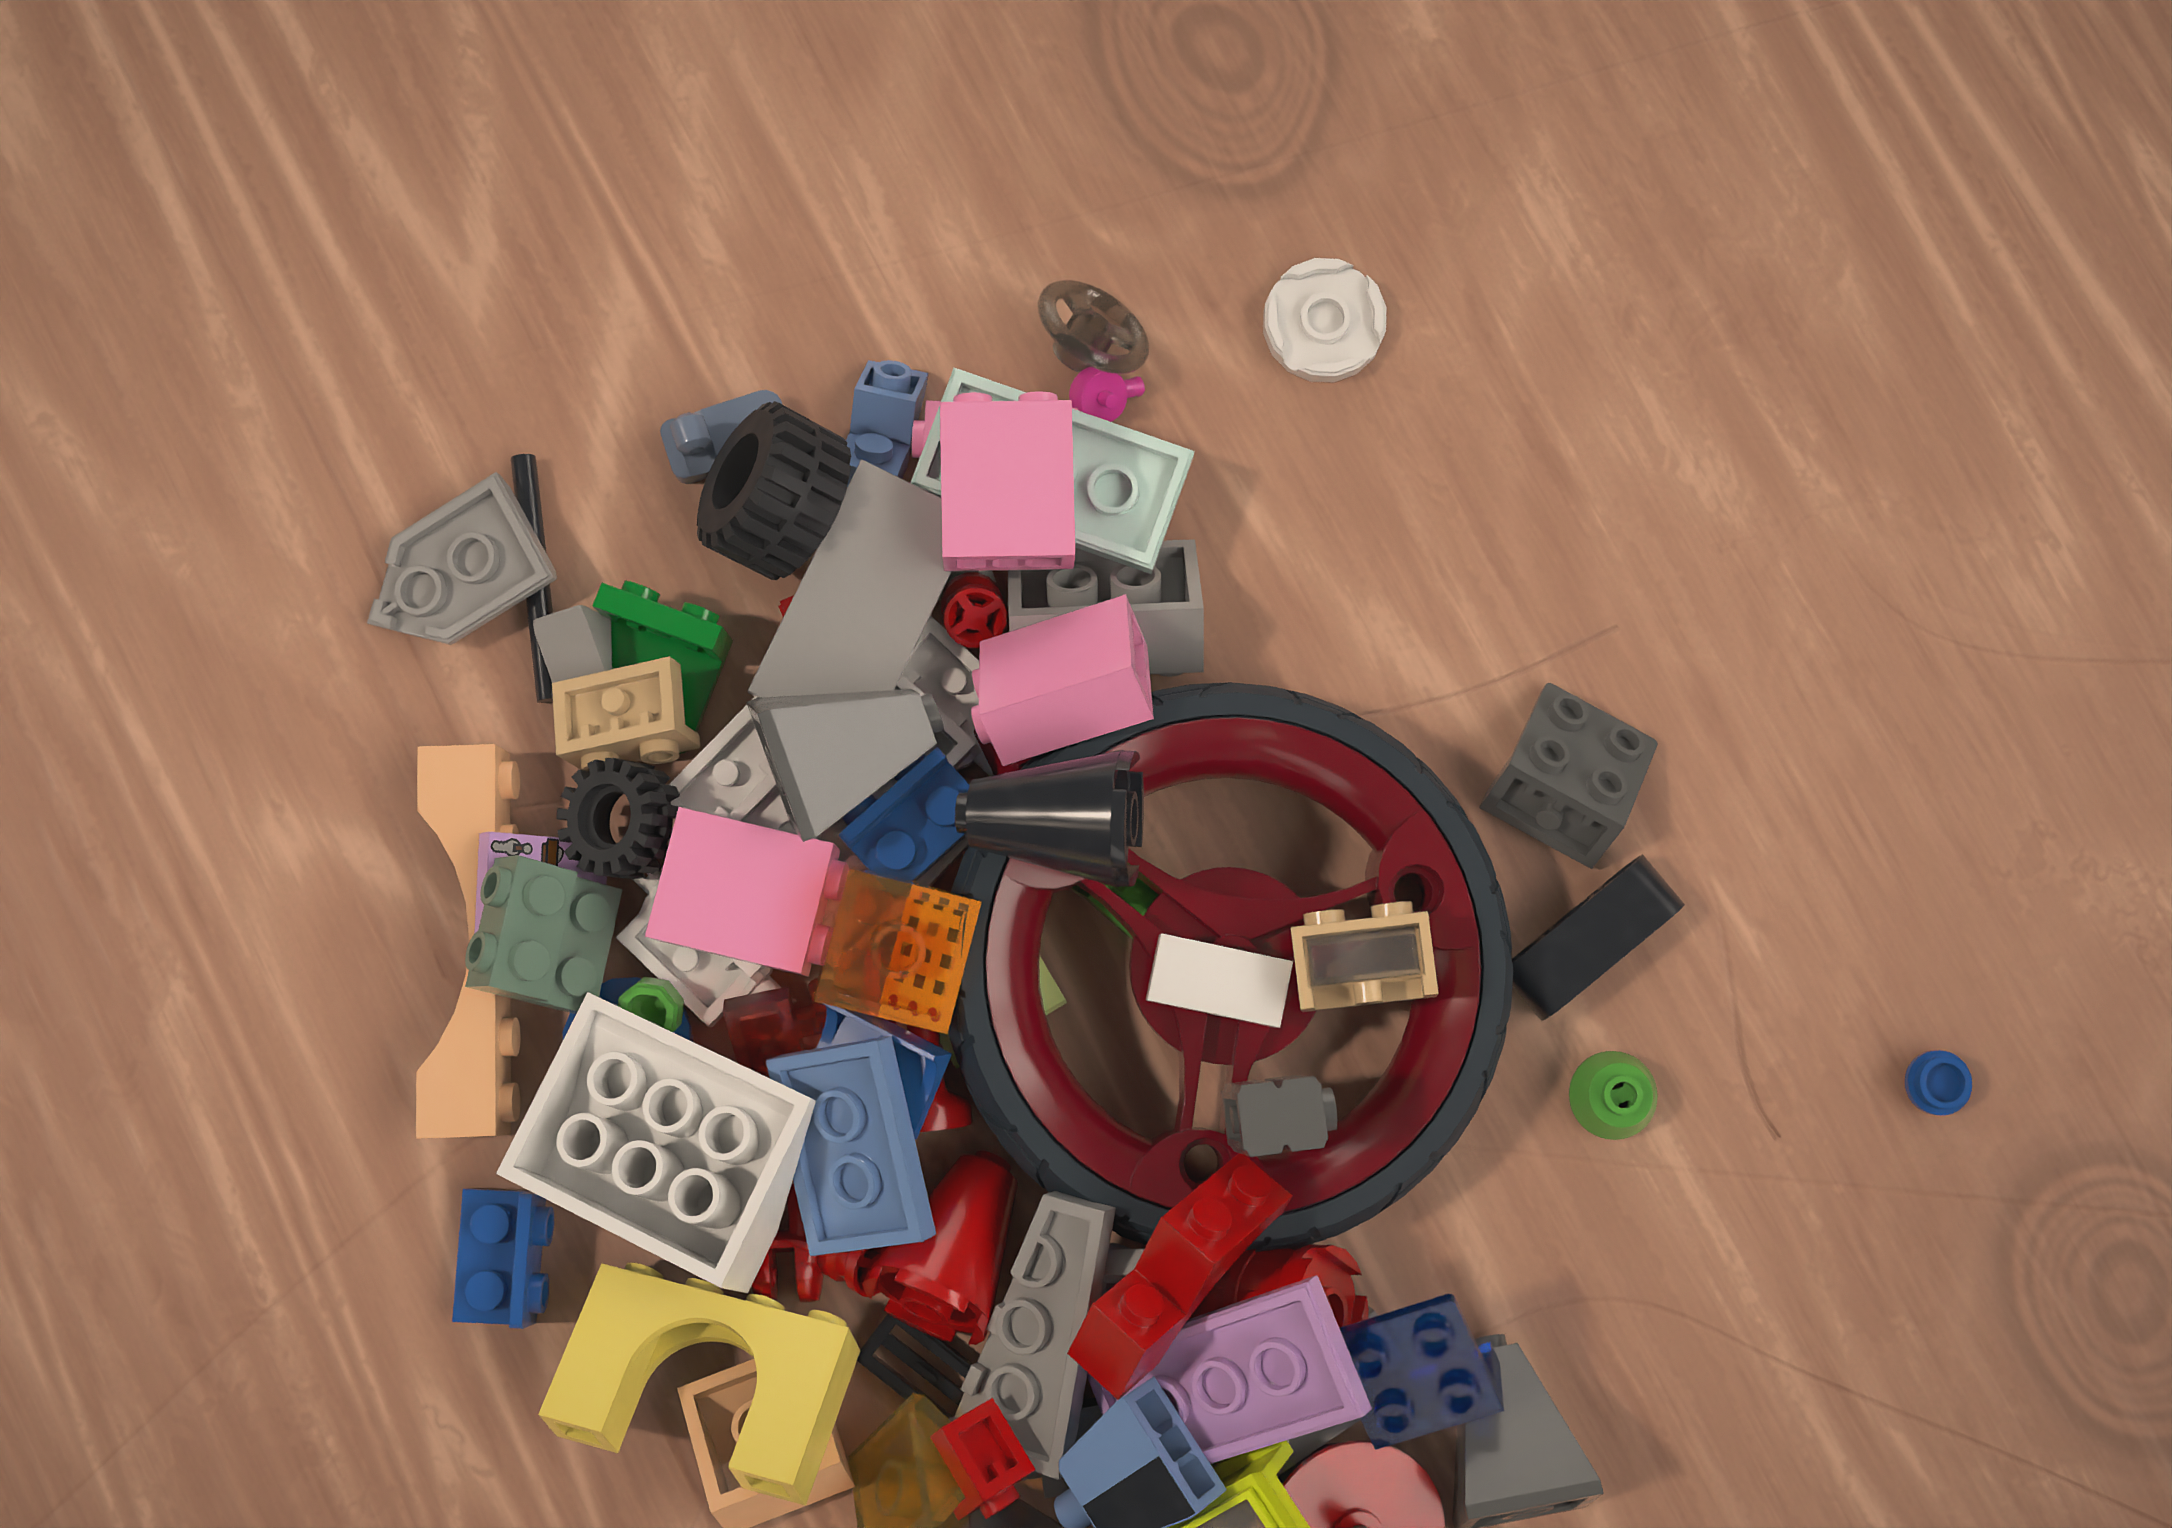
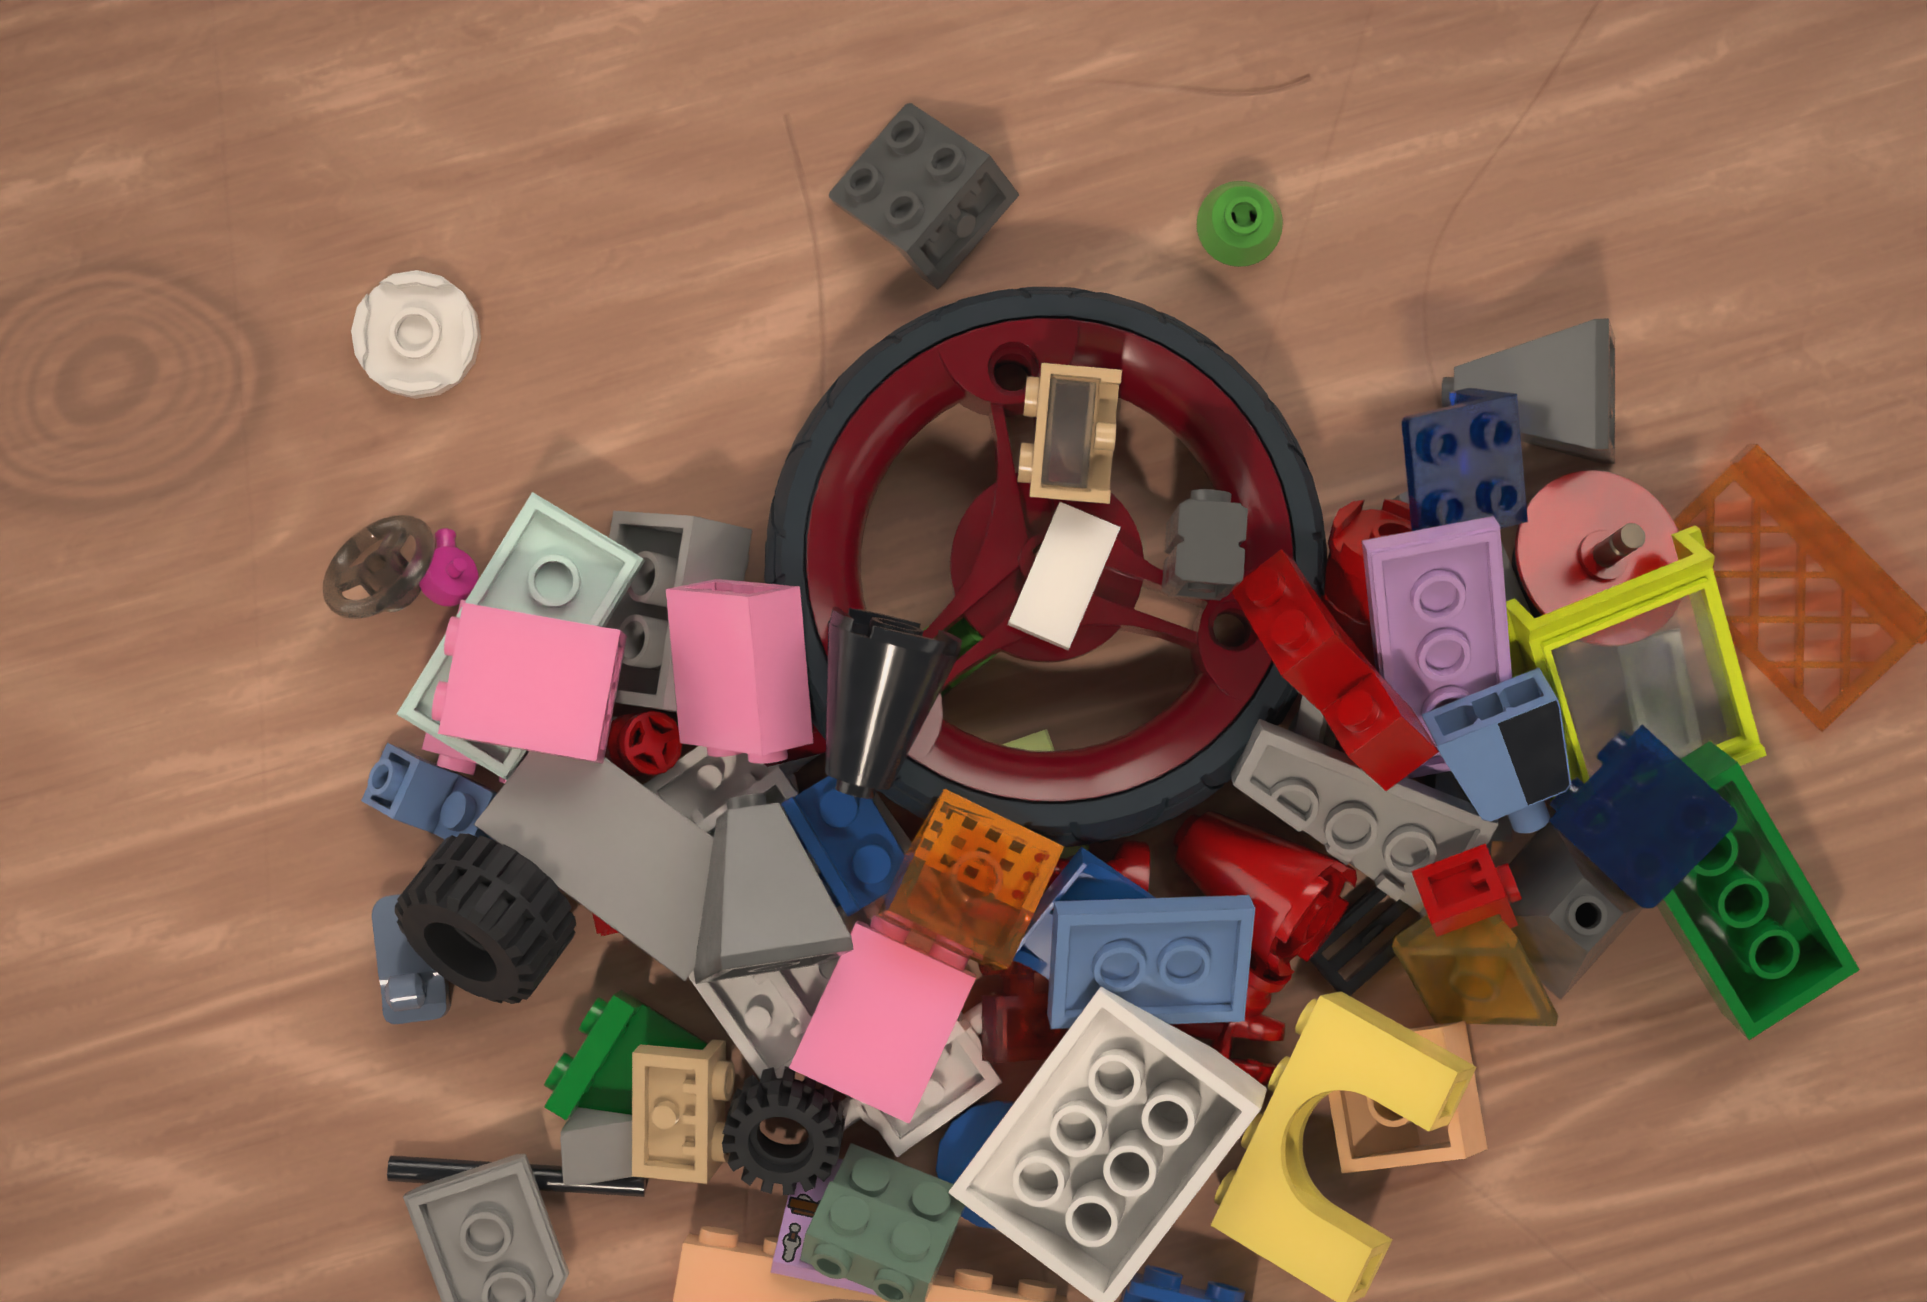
camera: 80 degrees left, 5 degrees up
bright green tile [618,977,684,1032] -> none
black beam [1512,854,1685,1021] -> none

